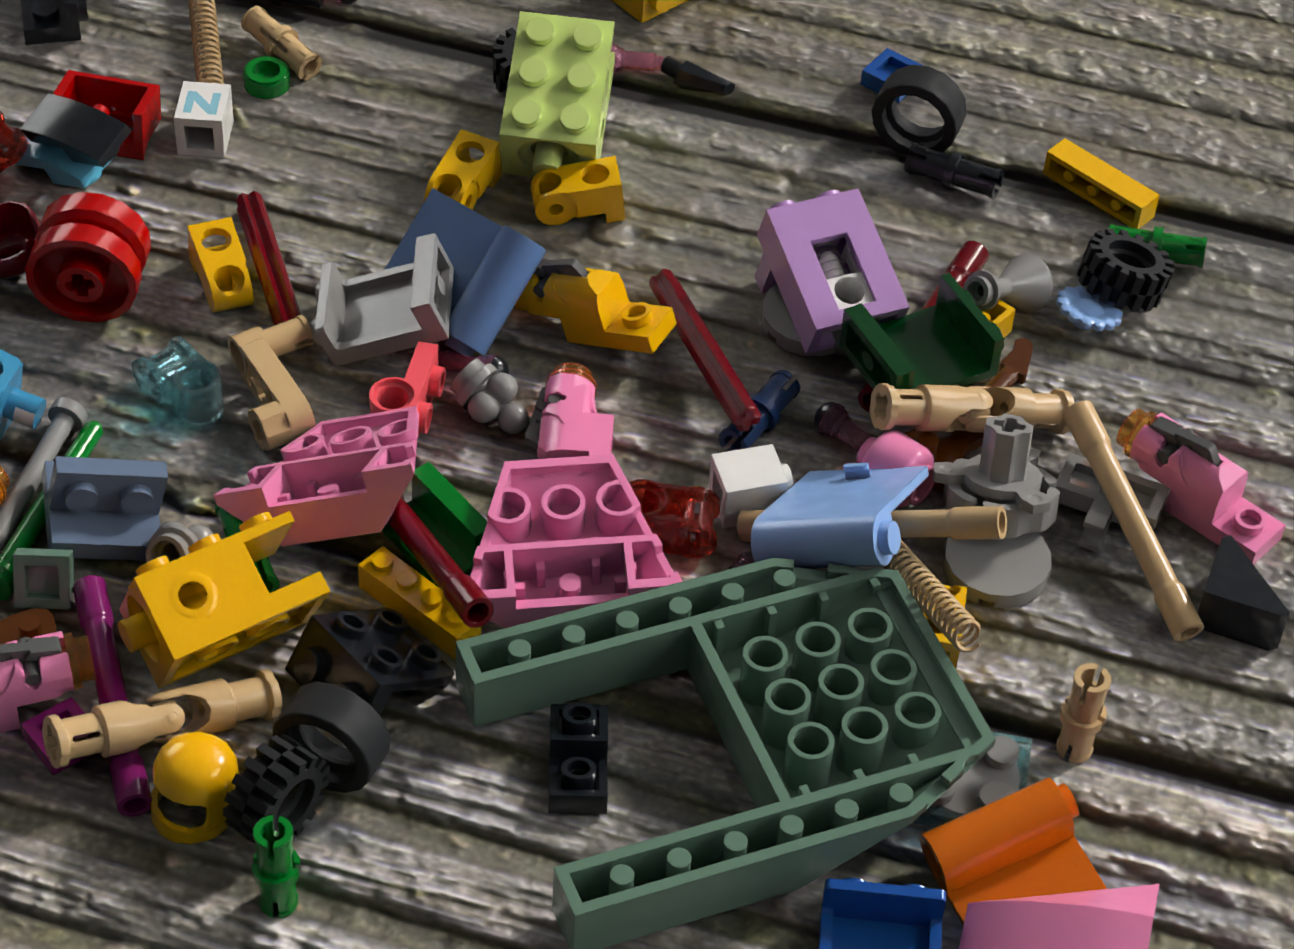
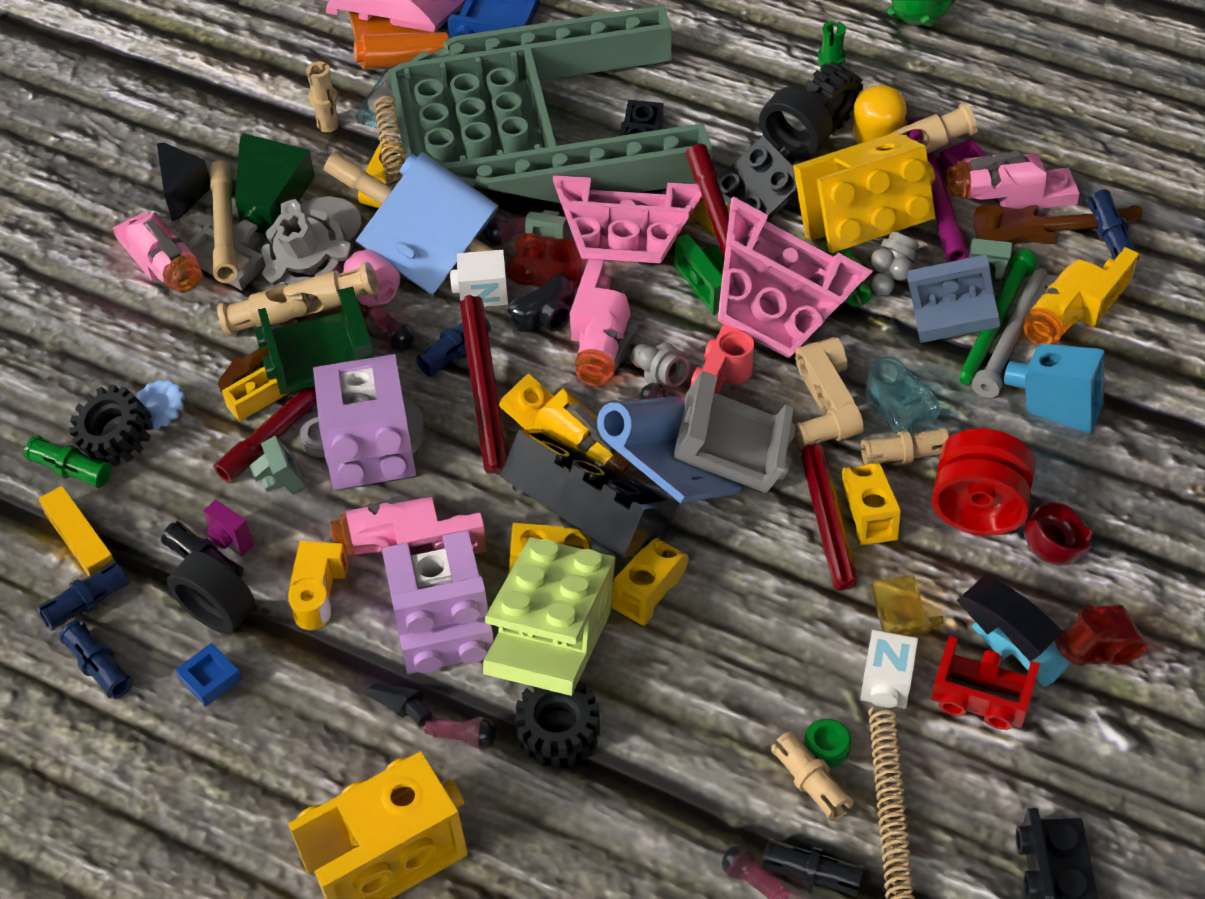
camera: 165 degrees left, 5 degrees up
light grey piece [963,254,1053,313] -> none
none -> dark blue pin [36,561,129,631]
none -> dark blue pin [59,620,133,699]
none -> magenta plate [203,499,254,556]
none -> dark green slope [235,133,315,234]
none -> sand green tile [250,436,306,494]
none -> yellow leg [288,541,348,630]
none -> bright pink plate [330,495,487,557]
none -> lavender brick [382,530,494,674]
none -> black wedge [500,429,679,558]
none -> black piece [507,273,575,333]
none -> sand green tile [525,210,567,258]
none -> tan pin [861,428,949,465]
none -> clear yellow bracket [870,574,944,637]

